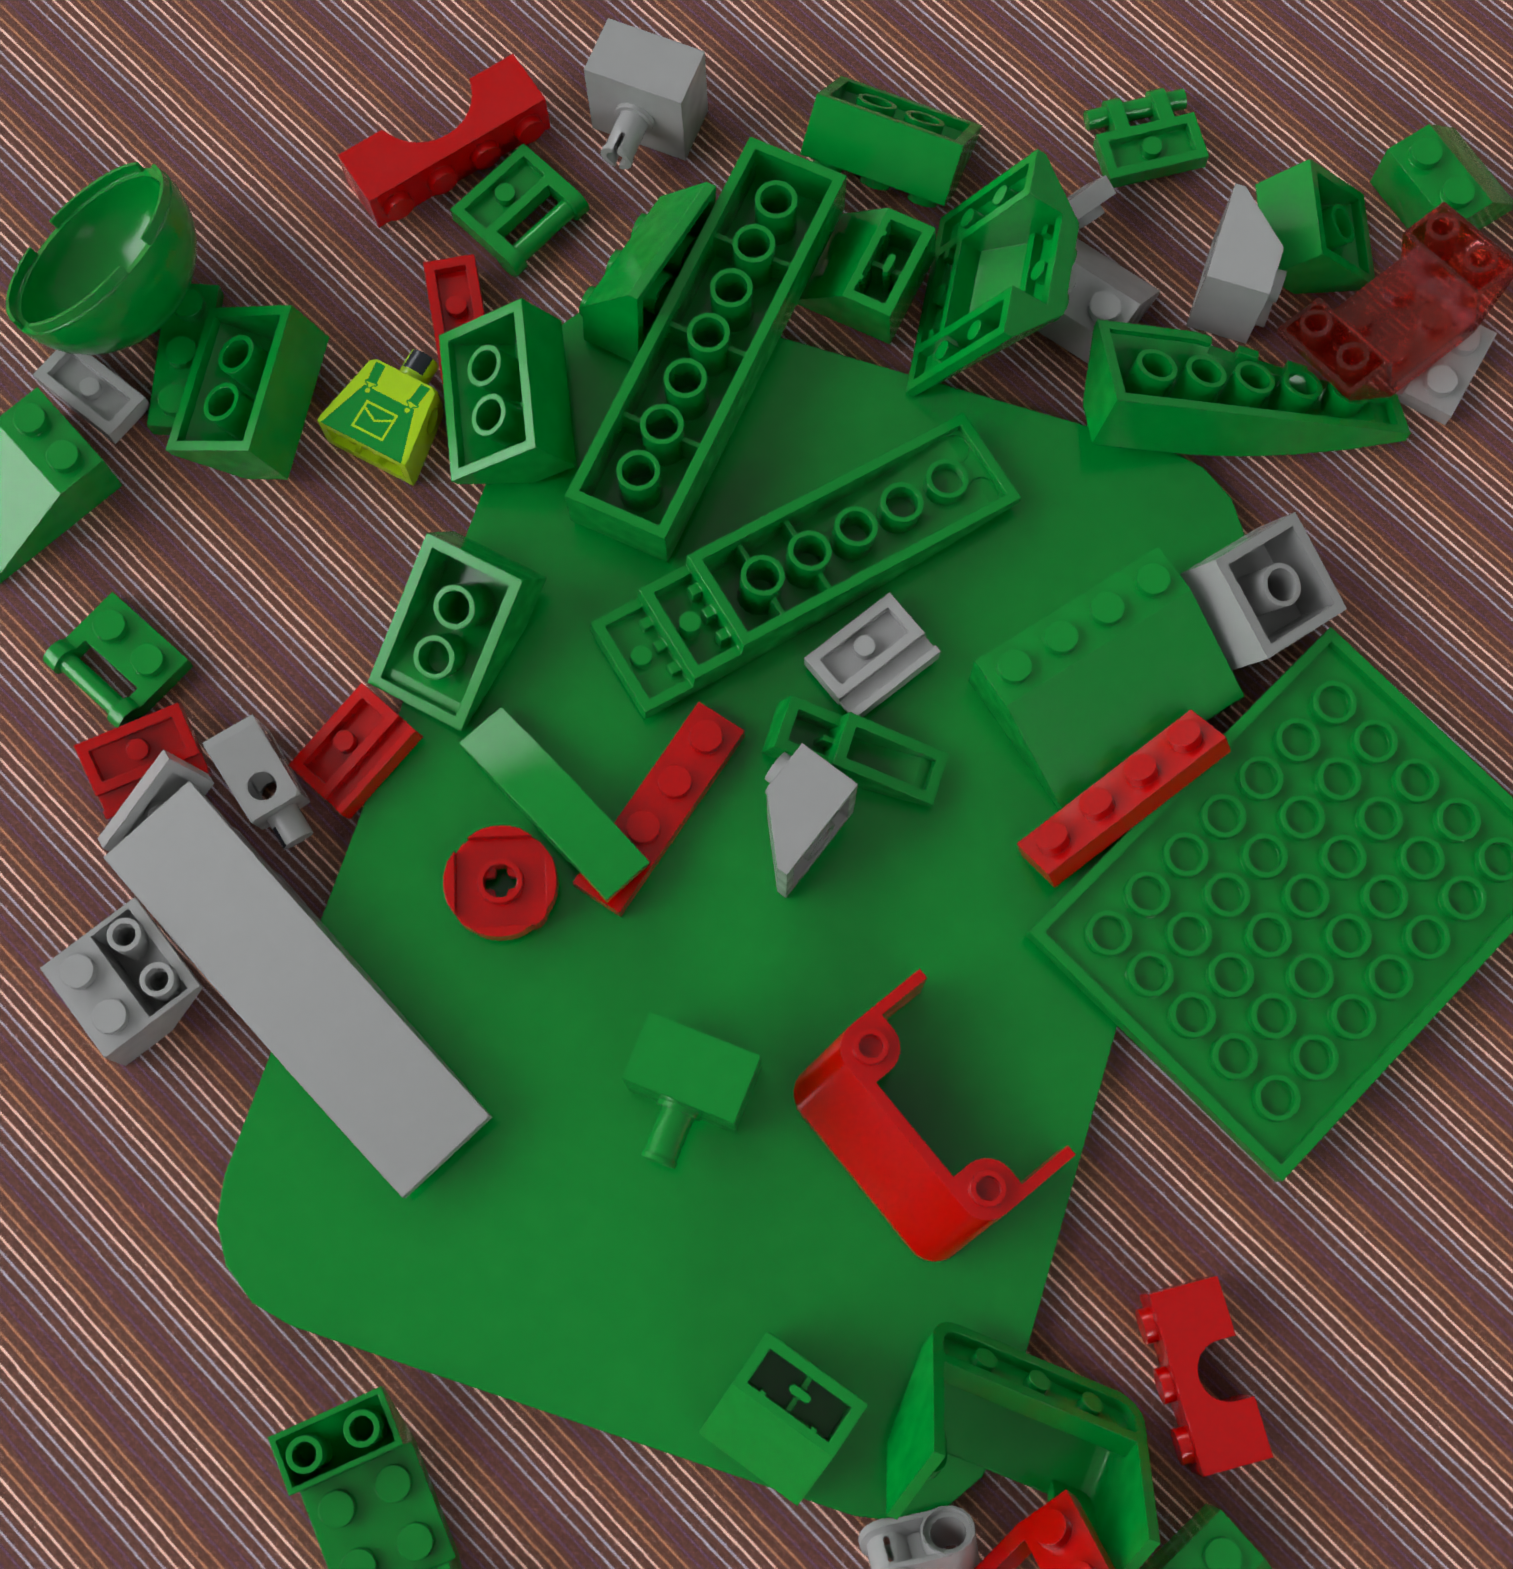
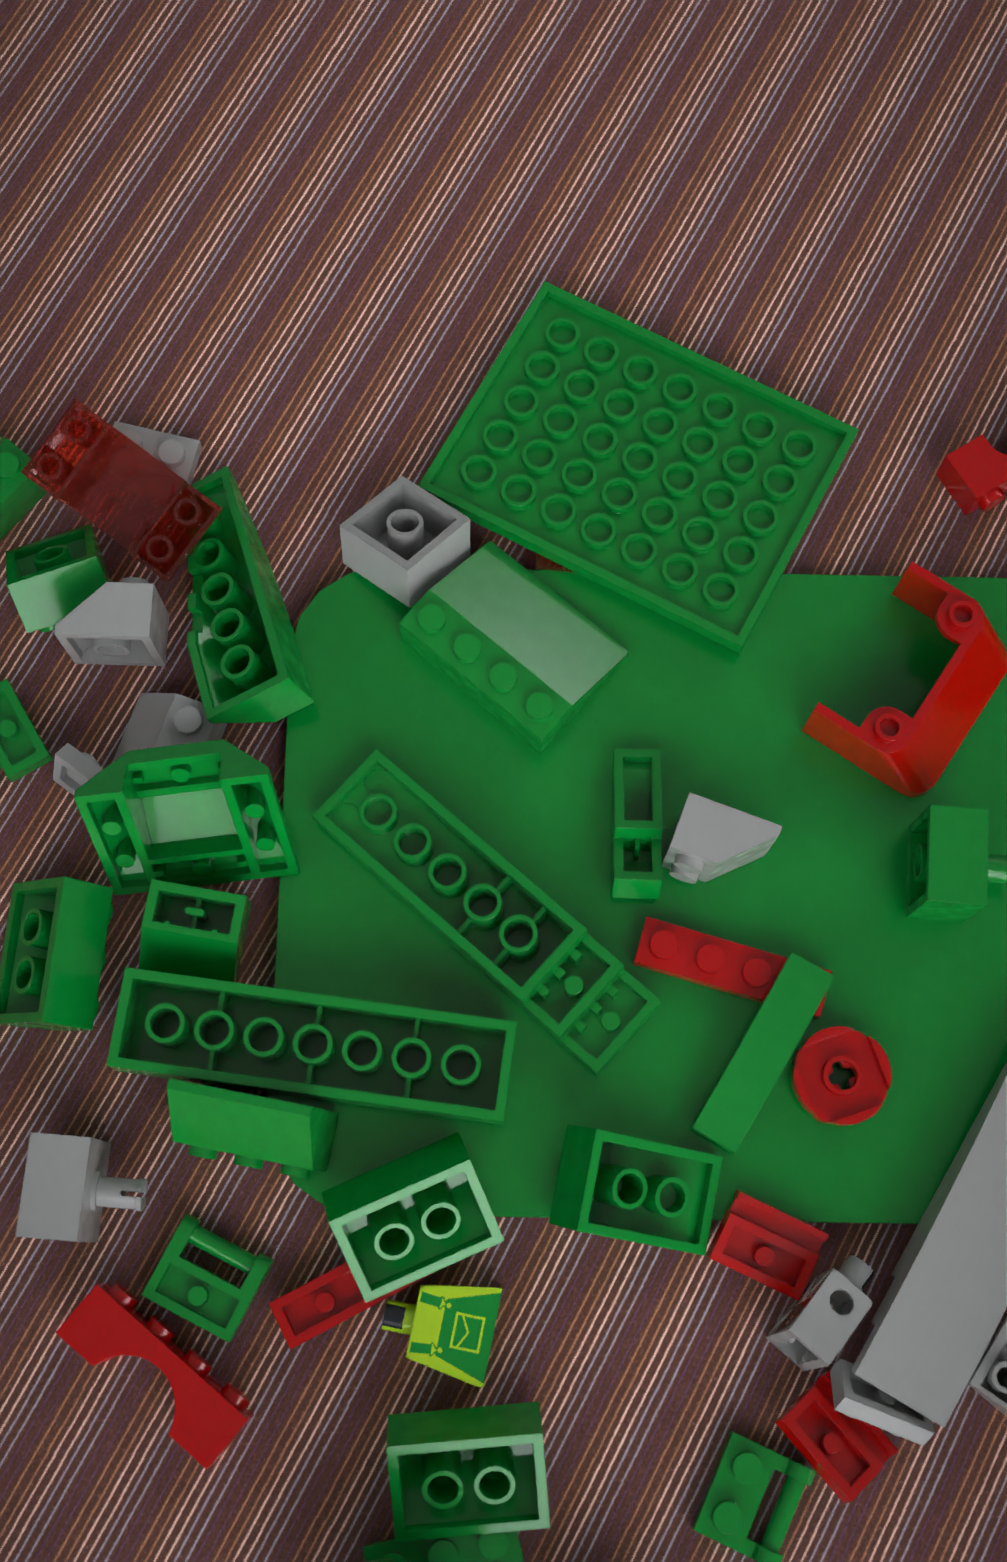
camera: 110 degrees left, 0 degrees up
light grey plate [804,592,941,717] -> none
red plate [1017,709,1231,888] -> none

